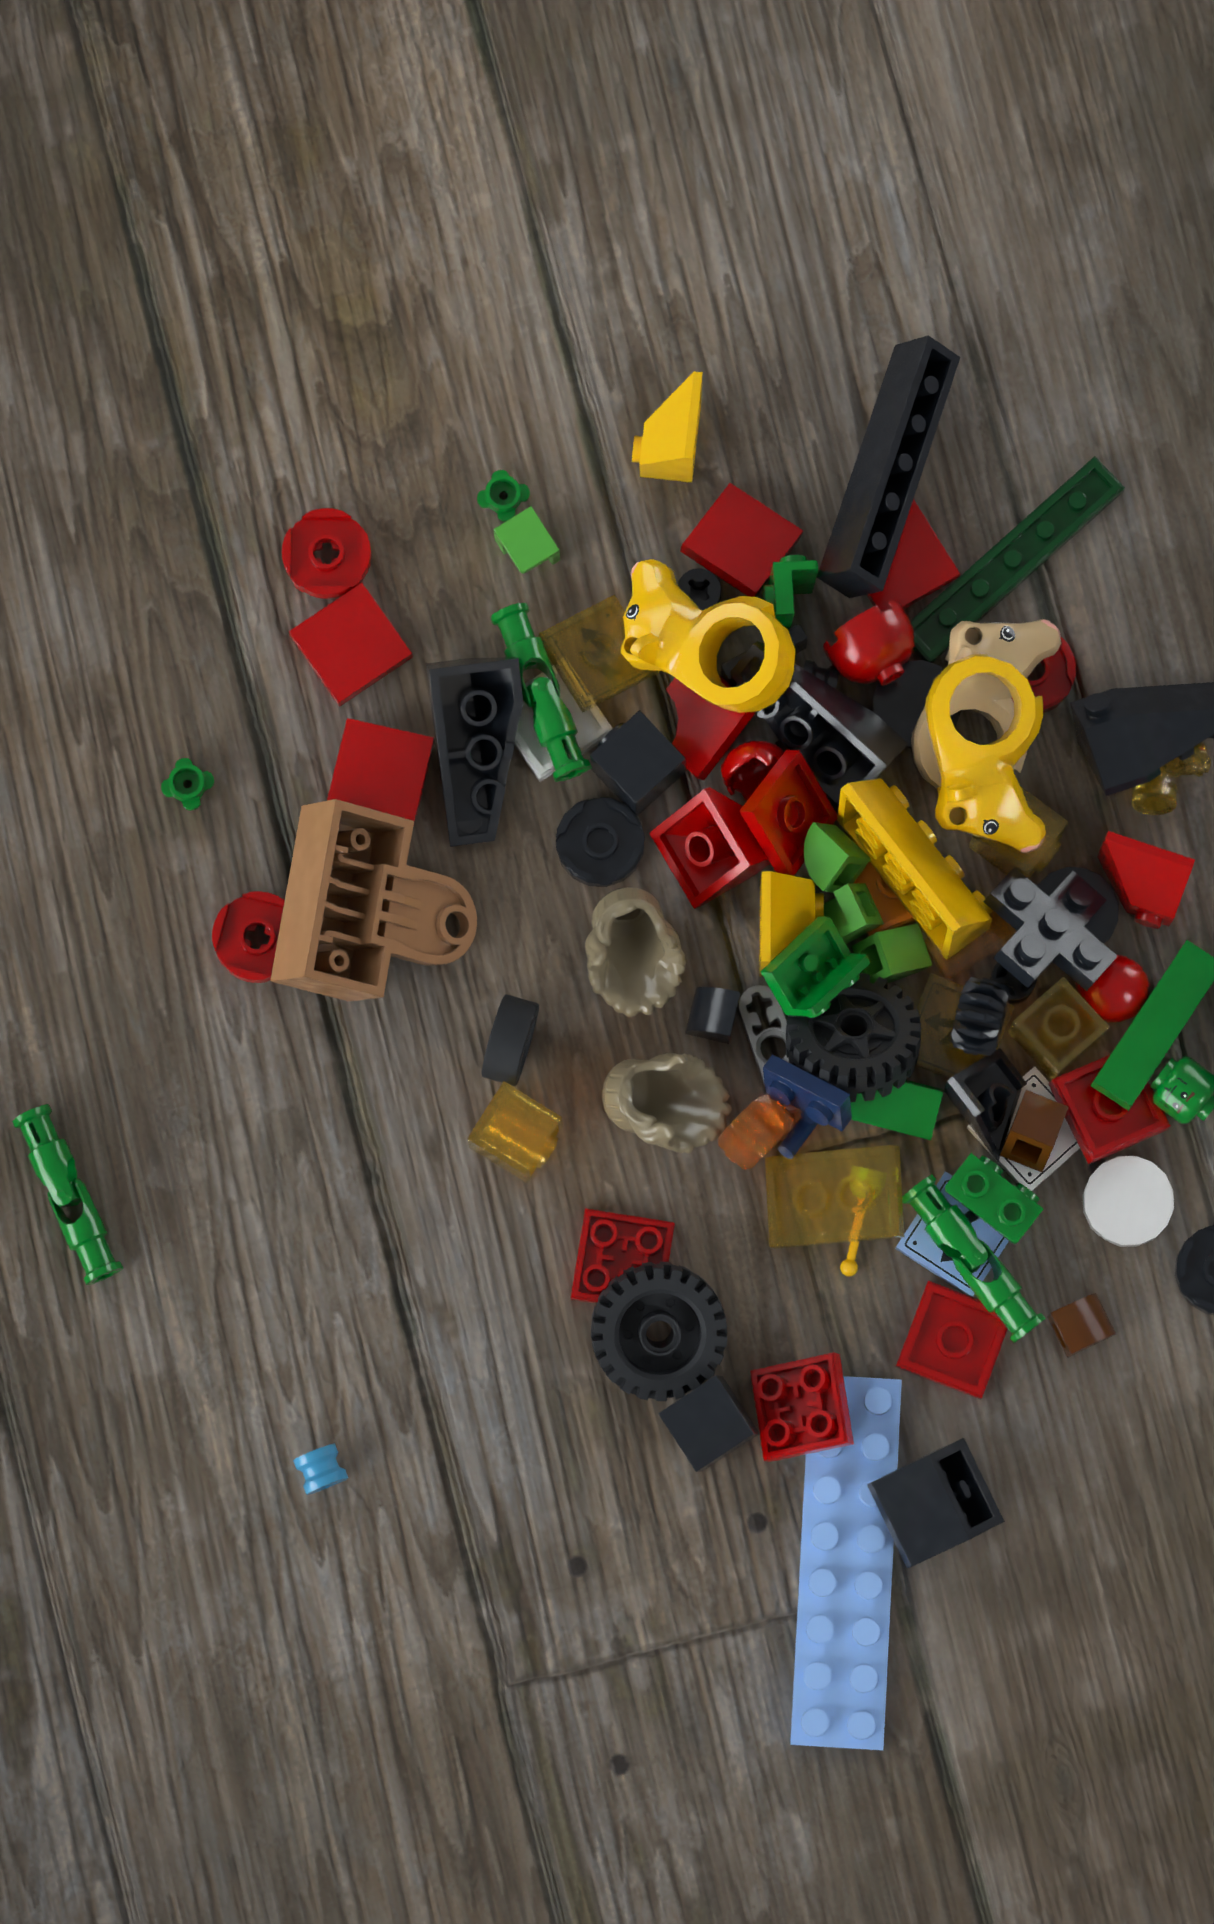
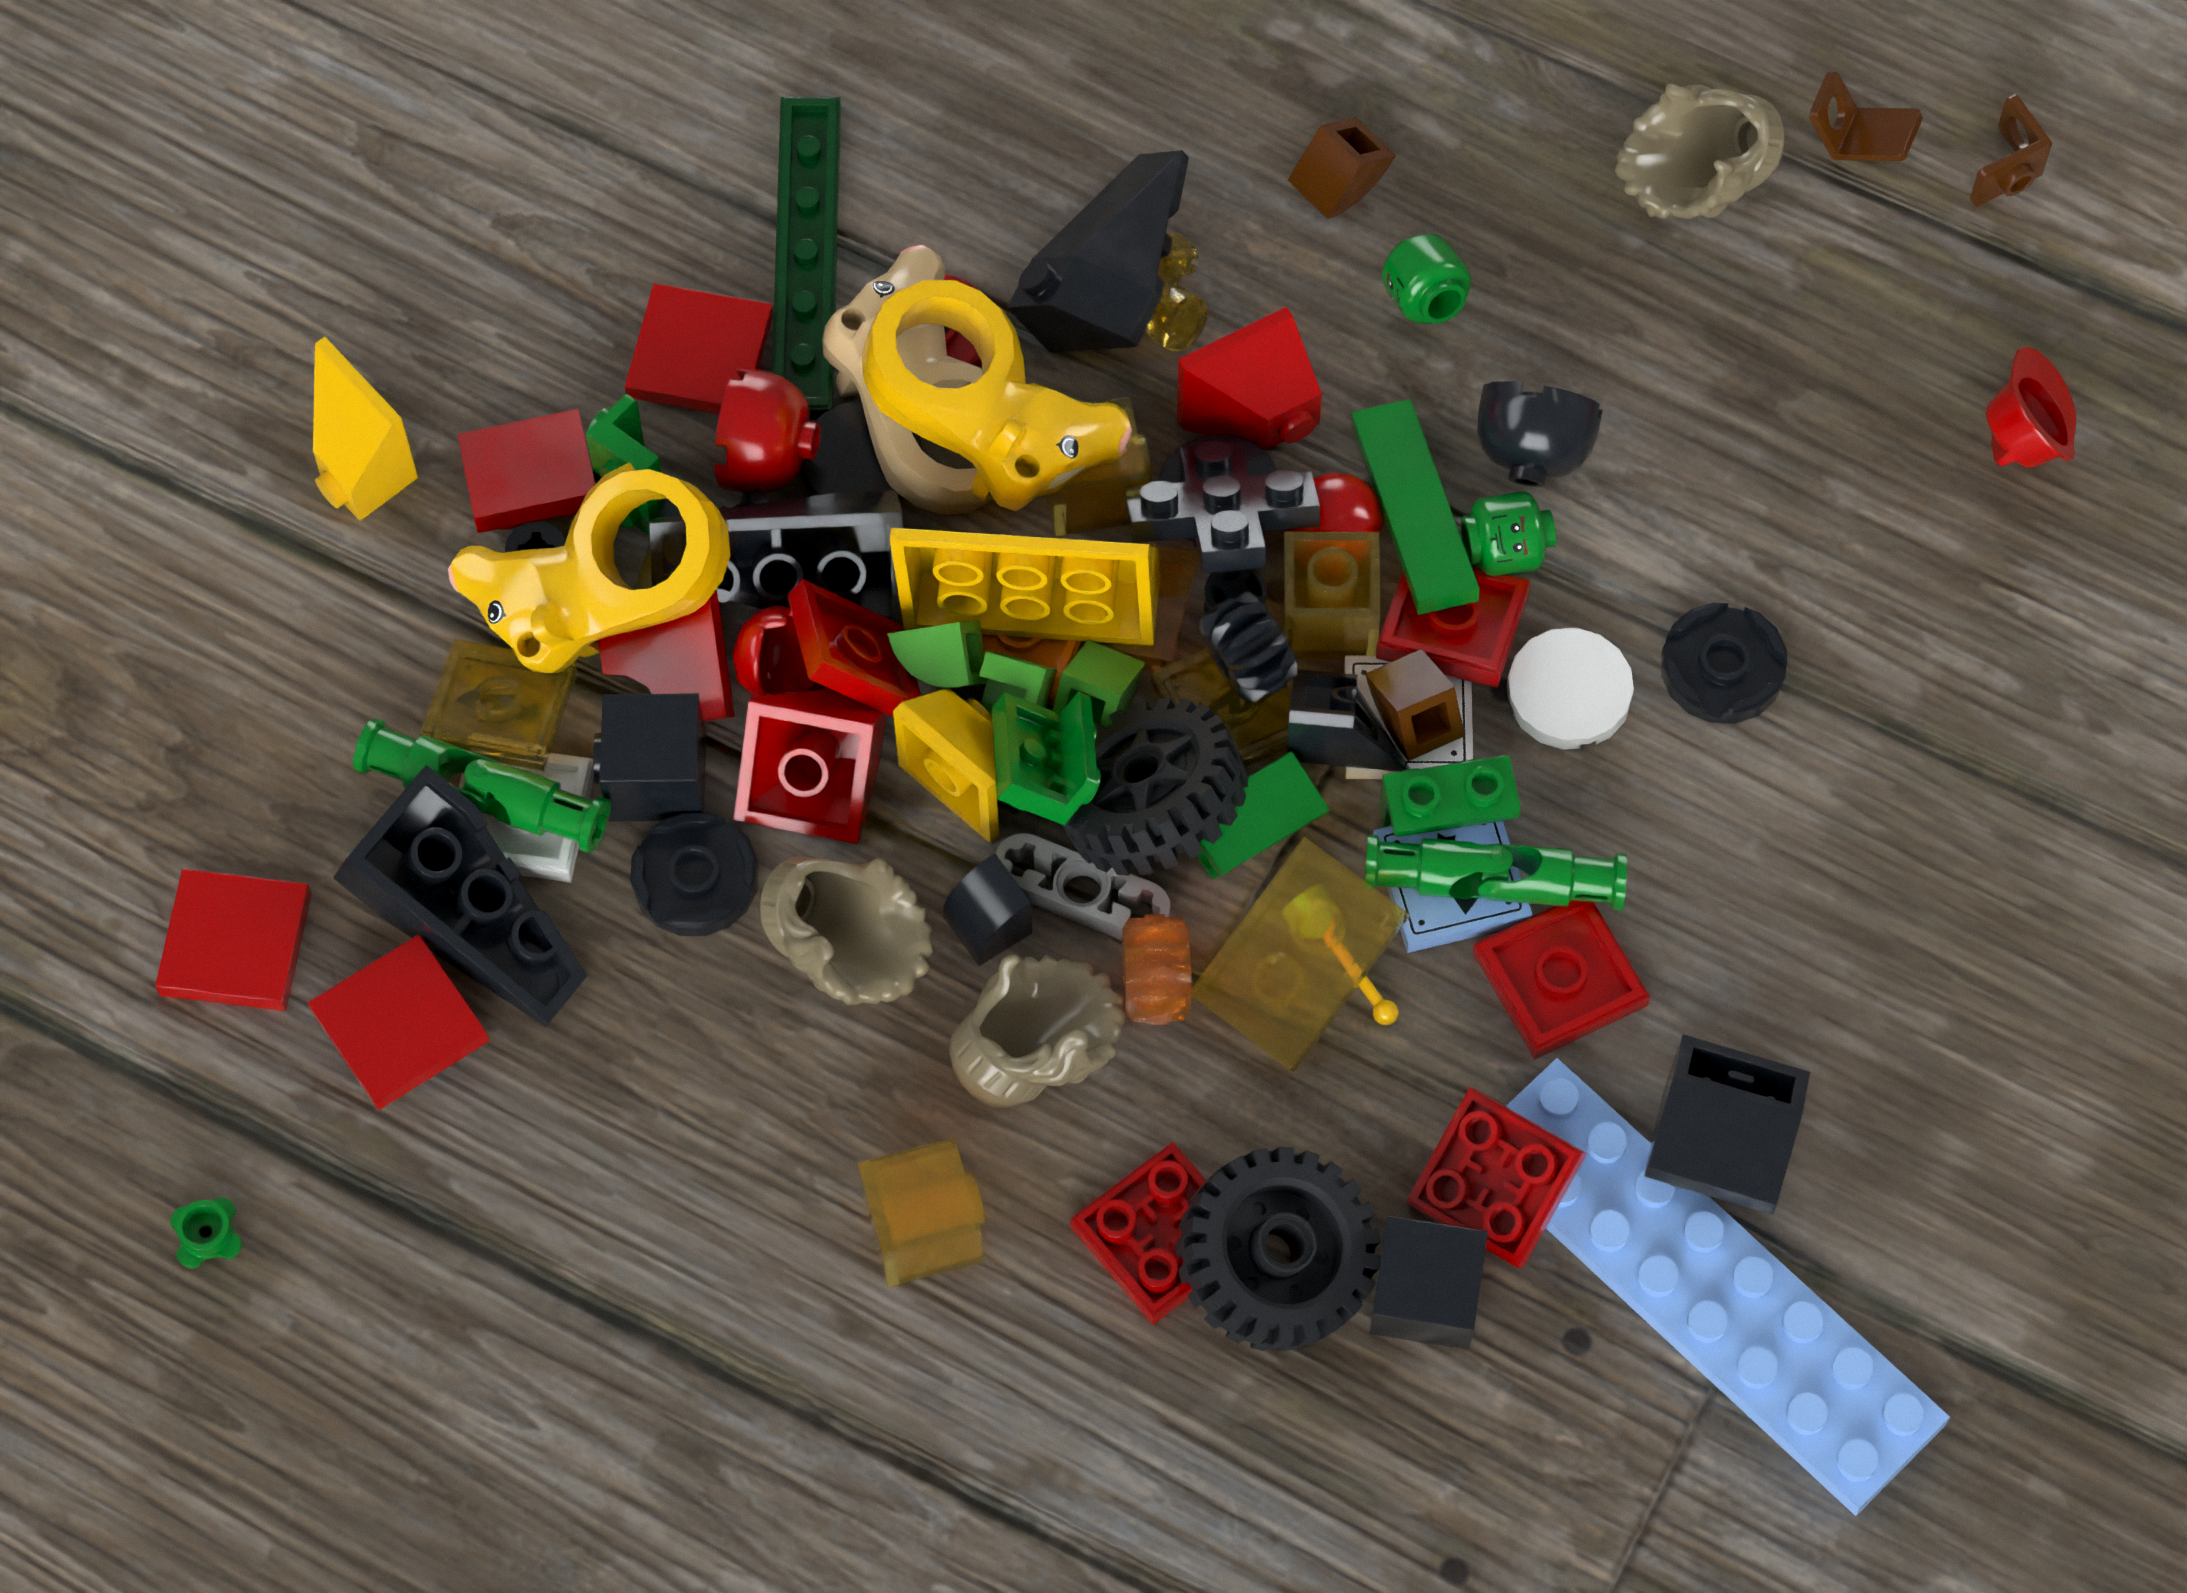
camera: 50 degrees left, 15 degrees down
red plate [212,891,285,983] -> none
medium nougat brick [270,799,477,1002] -> none
red plate [282,508,372,599] -> none
green plate [477,470,530,522] -> none
black tyre [481,994,539,1086] -> none
bright green panel [493,506,560,574] -> none
dark blue plate [763,1054,852,1159] -> none
black brick [816,335,961,598] -> none
reddish brown brick [1047,1293,1116,1358] -> none

